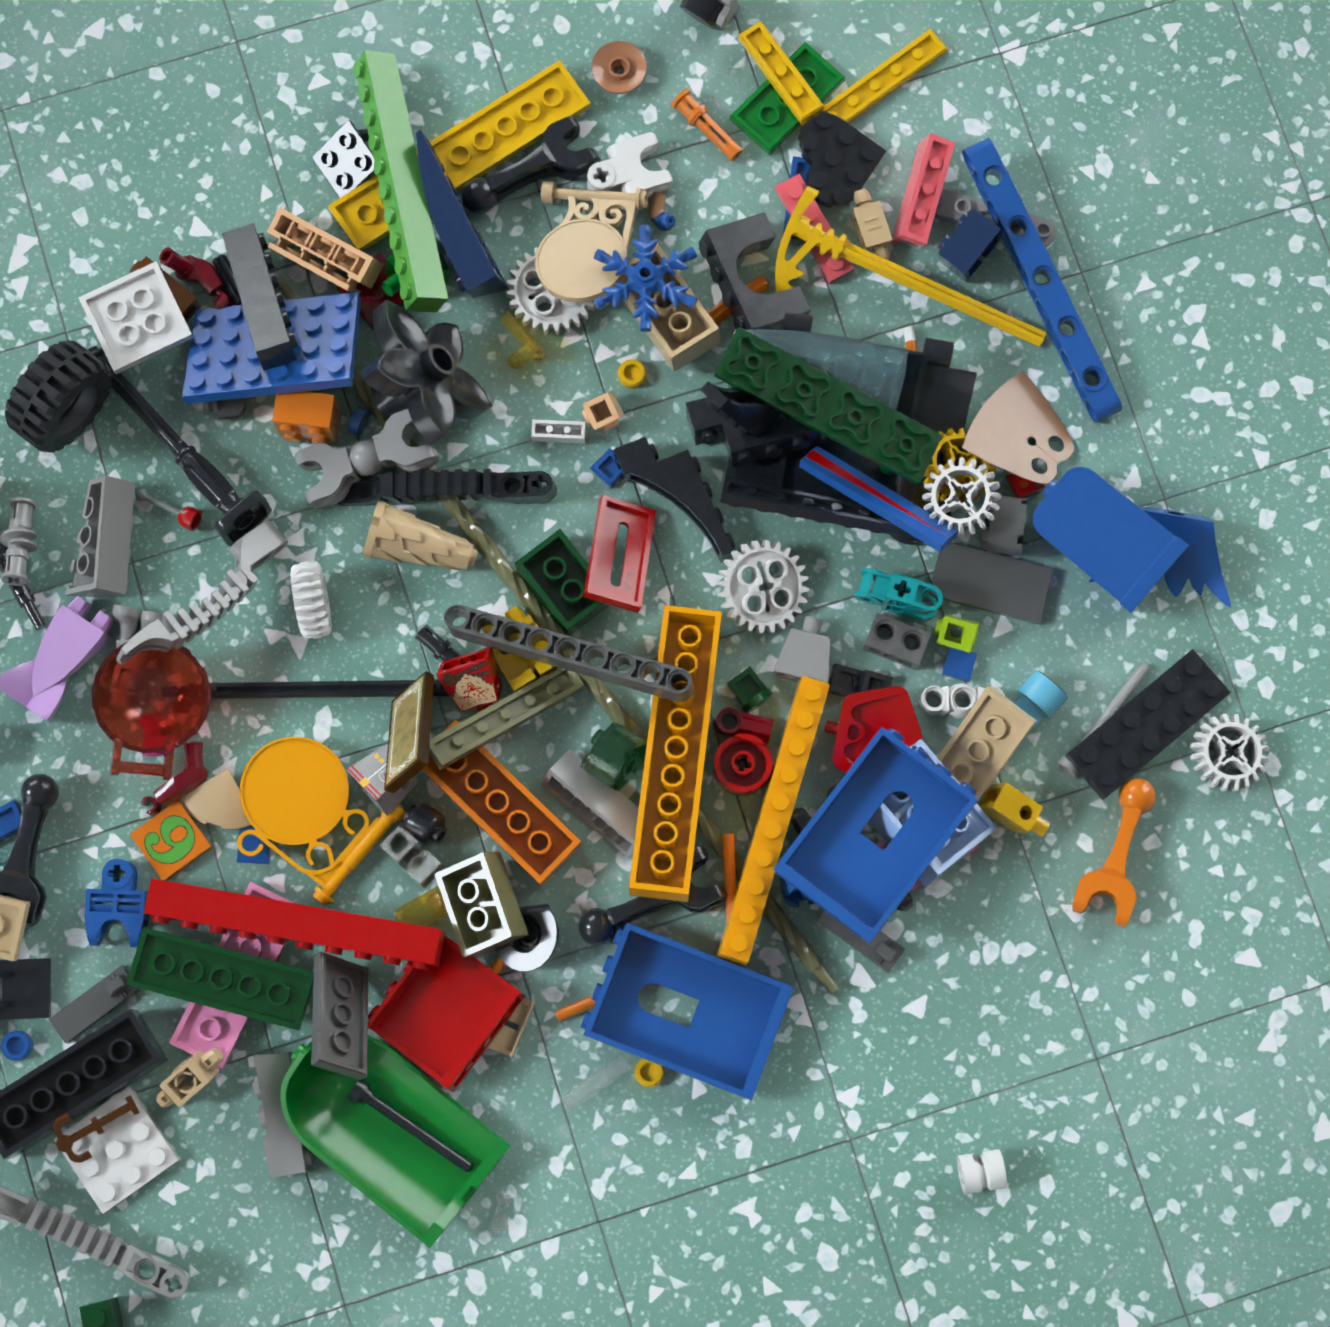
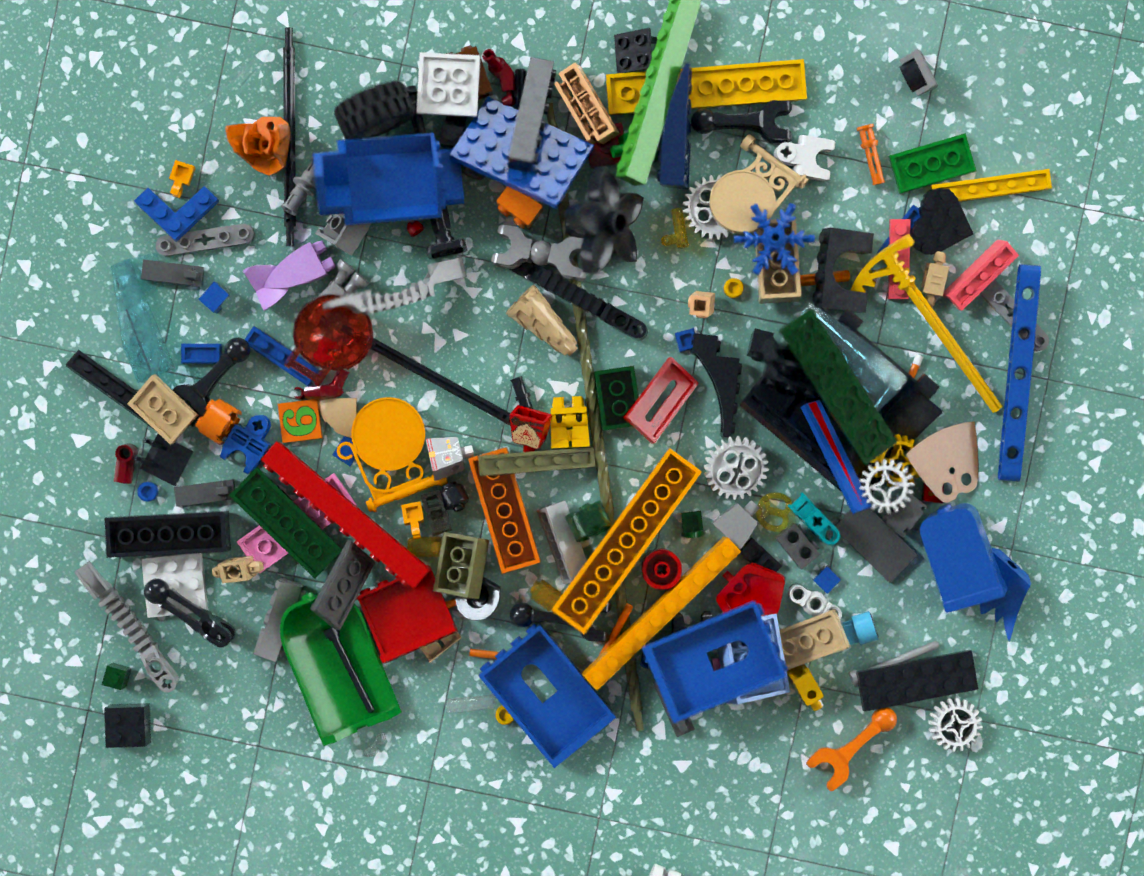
camera: 35 degrees right, 10 degrees up
reddish brown piece [53,1095,140,1163] -> none
white gear [290,561,332,639] -> none
blue tile [348,406,371,436] -> none
tile [384,671,434,794] -> none
dark grey beam [444,605,694,702] -> none
white piece [531,419,586,444] -> none
nougat dish [592,41,647,94] -> none
arm [649,192,676,231] -> none
dark red piece [714,707,774,745] -> none
yellow tile [738,21,824,124] -> none
lime brick [934,614,981,653] -> none
dark blue piece [938,208,1002,282] -> none
none -> black piece [144,578,236,648]
none -> orange brick [195,399,242,445]
none -> blue tile [245,326,320,386]
none -> blue panel [313,133,464,225]
none -> light orange plate [401,501,424,539]
none -> black arch [439,116,467,149]
none -> clear yellow brick [529,579,561,611]
none -> clear yellow piece [756,492,792,532]

